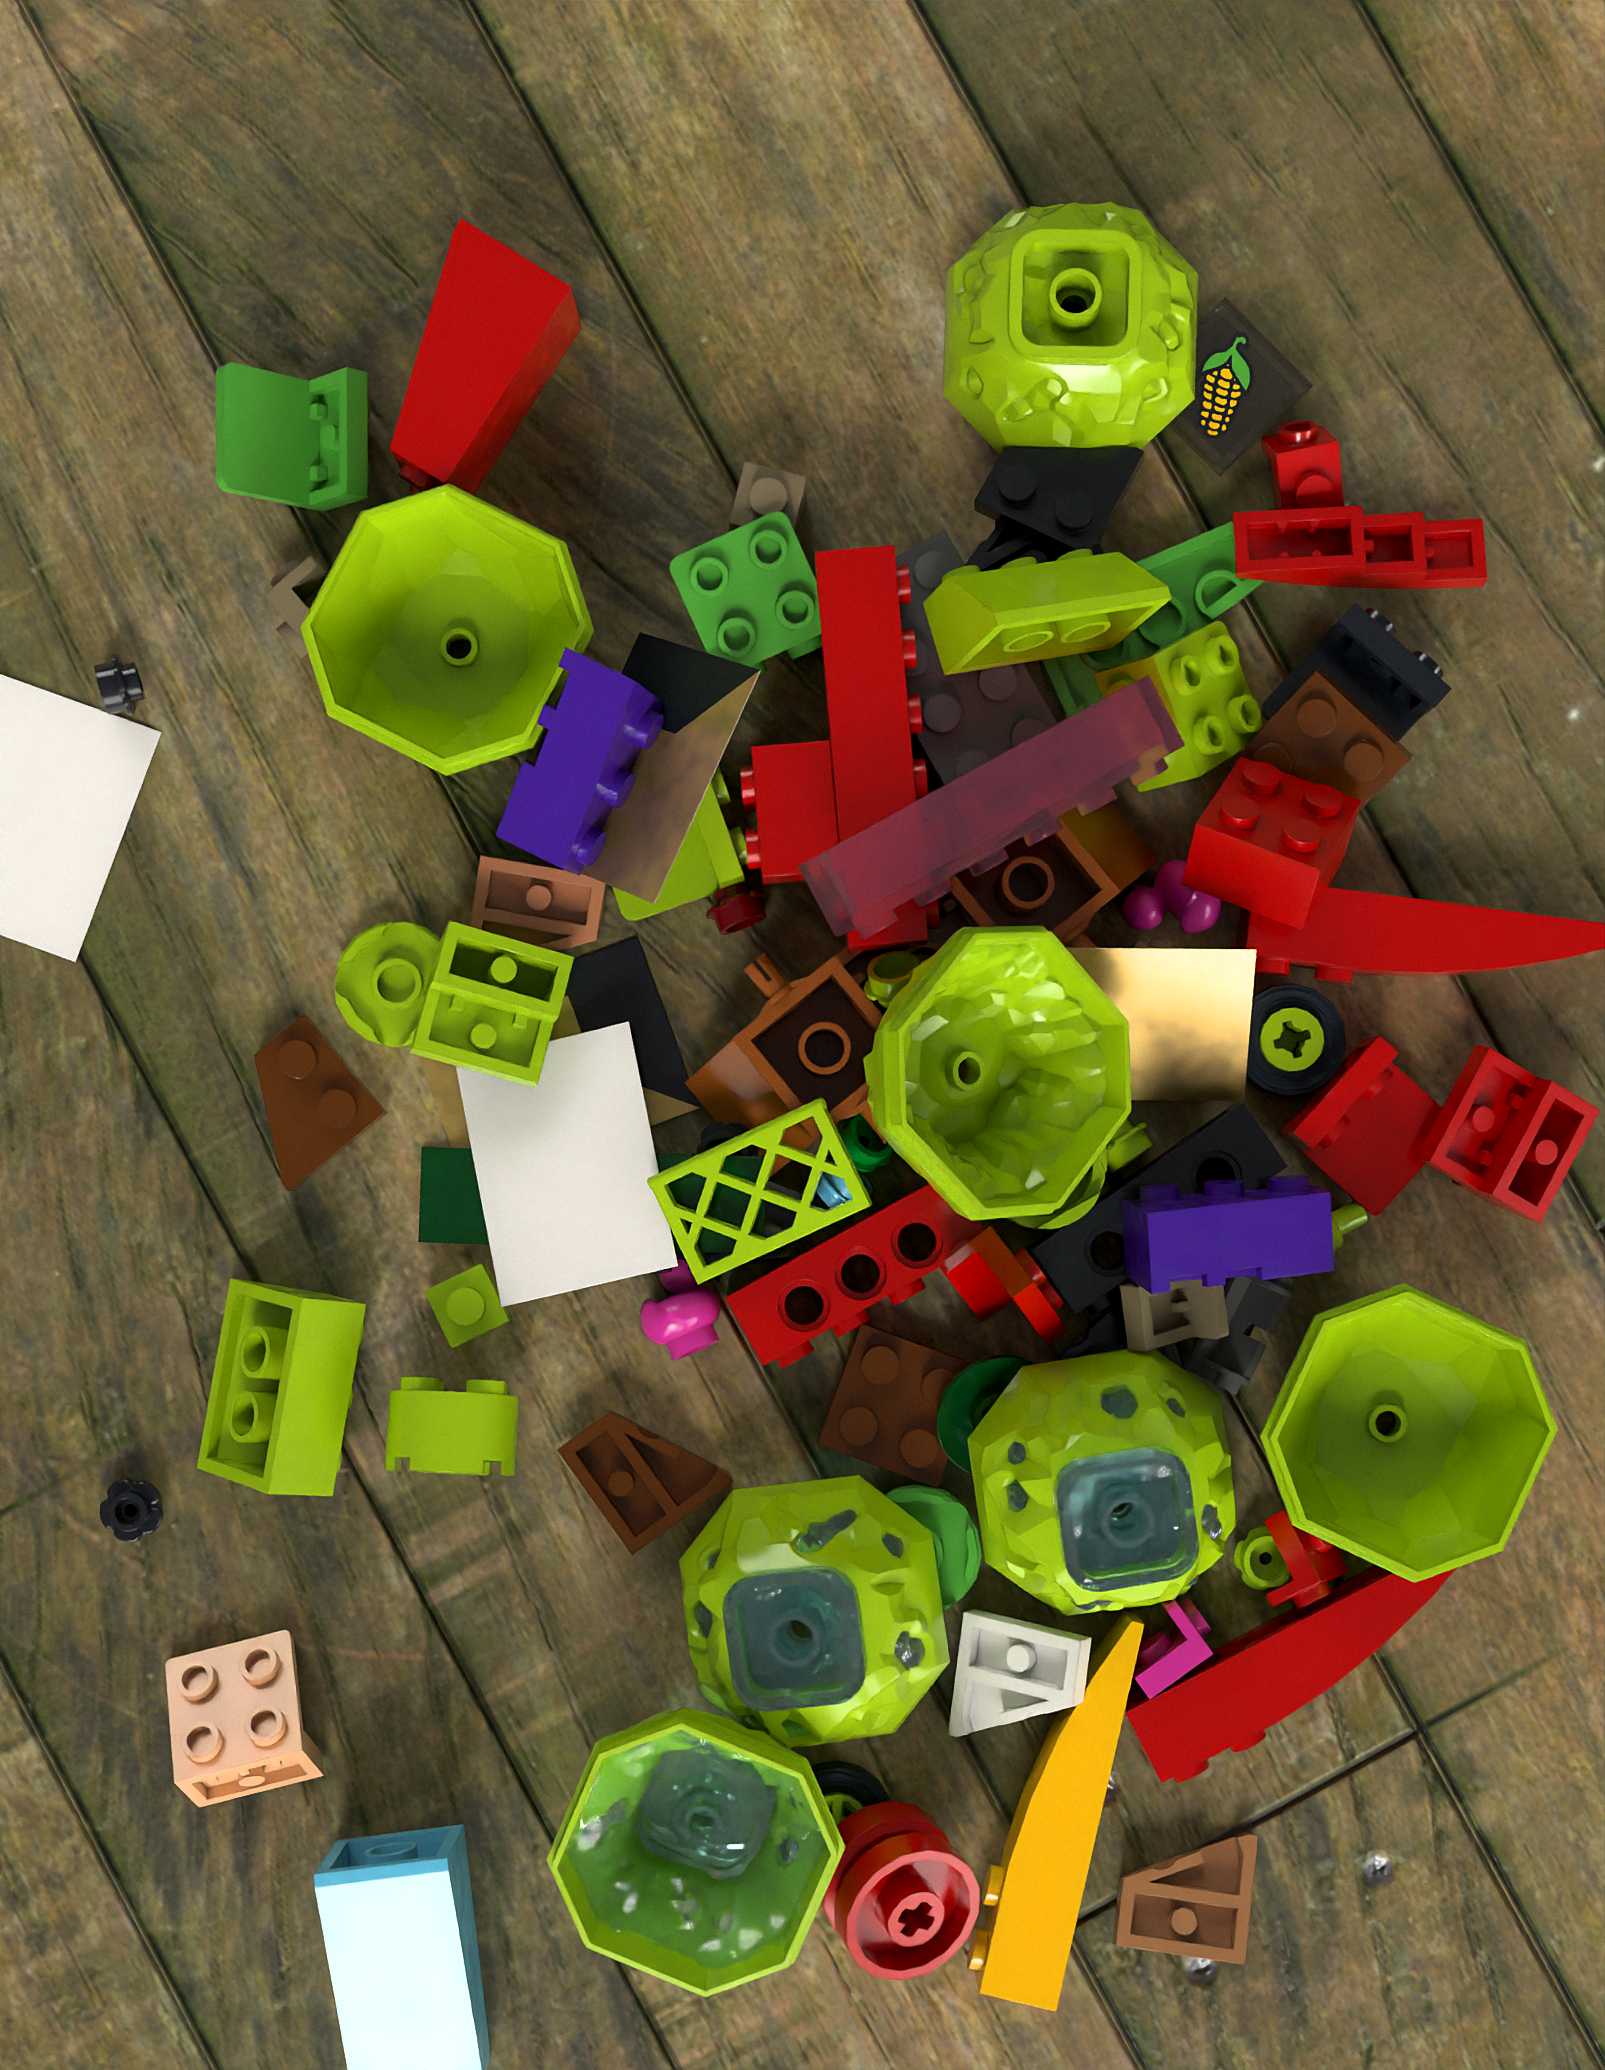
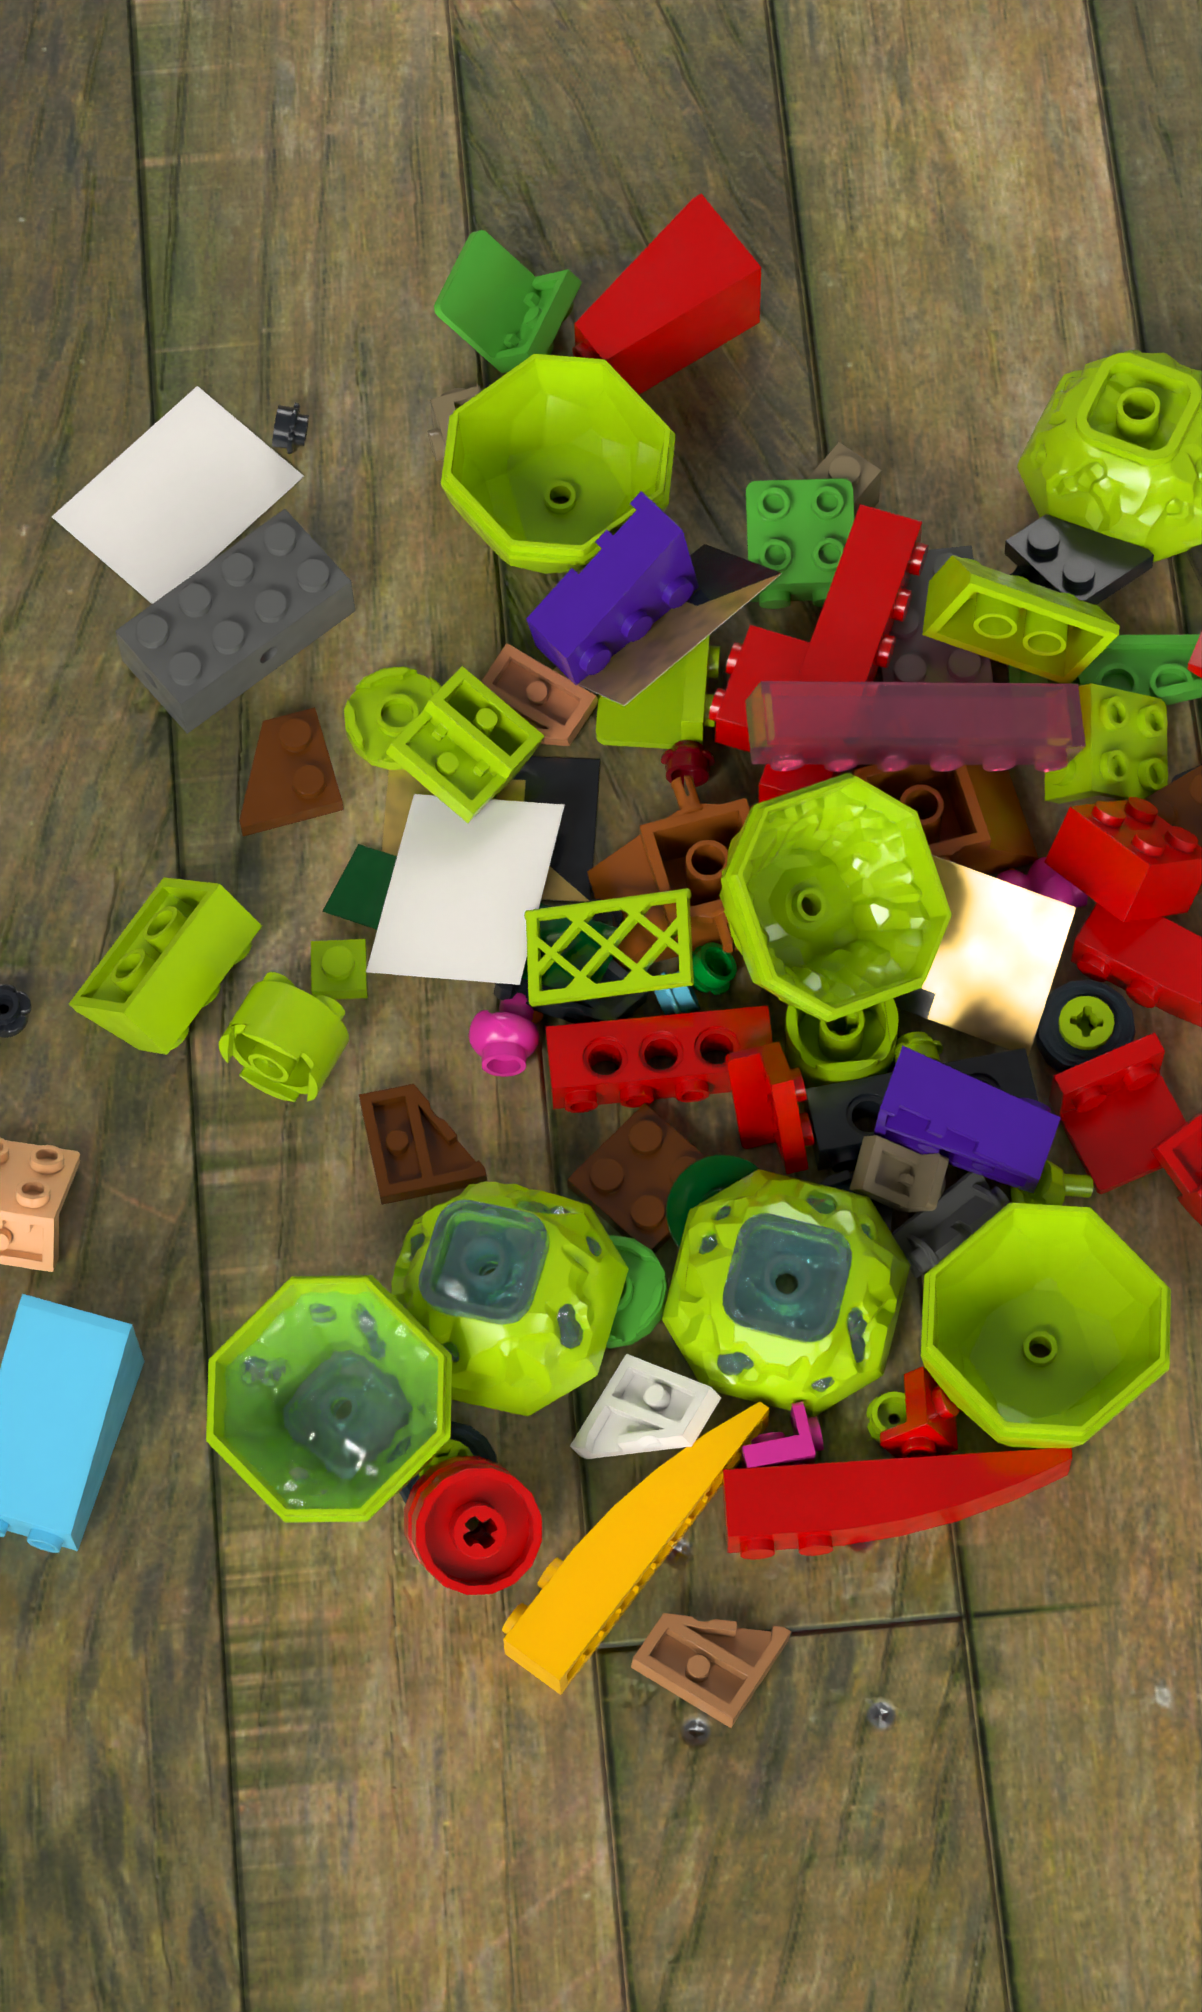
camera: 30 degrees right, 20 degrees down
none -> dark grey brick [115,509,355,734]

